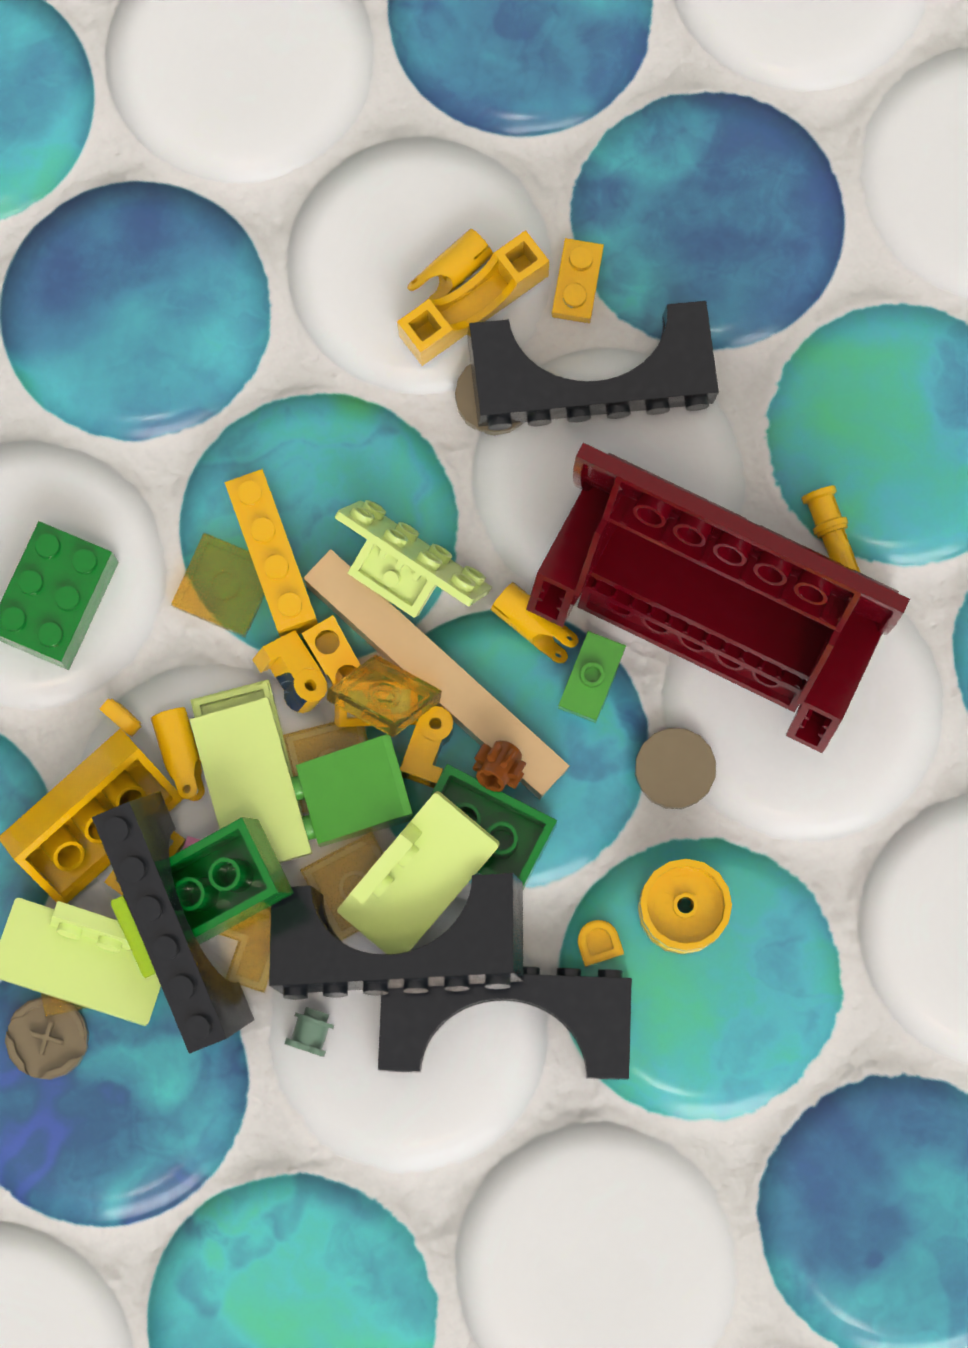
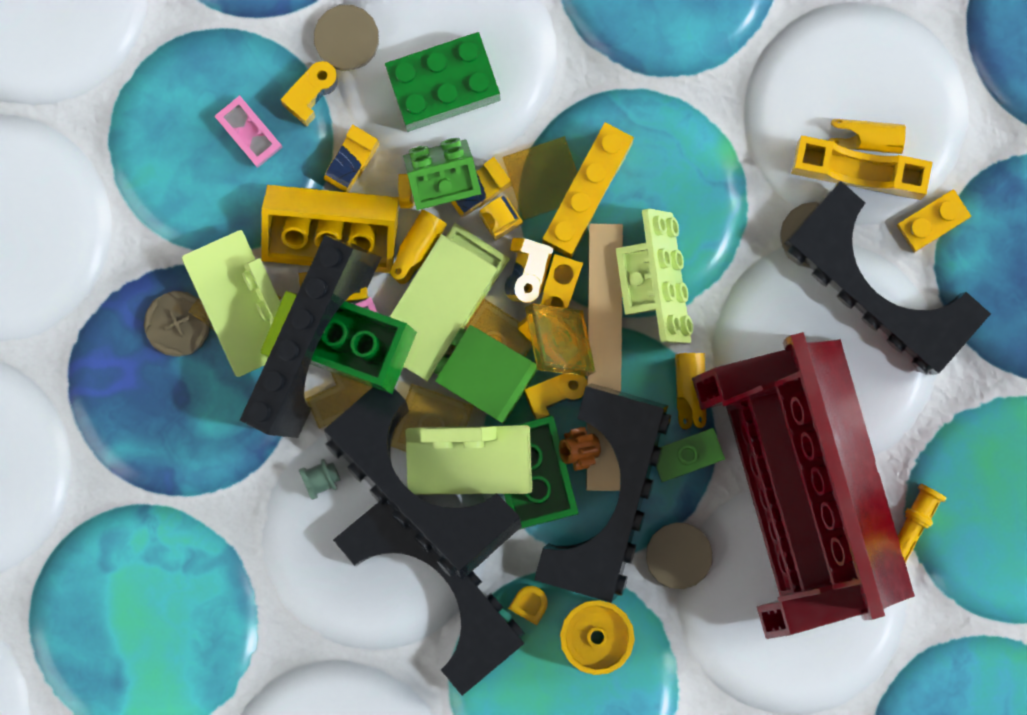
camera: 50 degrees right, 5 degrees up
none -> leg [324,124,380,192]
none -> bright green bracket [403,138,481,210]
none -> yellow leg [450,157,511,217]
none -> yellow leg [479,196,523,241]
none -> black arch [534,383,671,603]

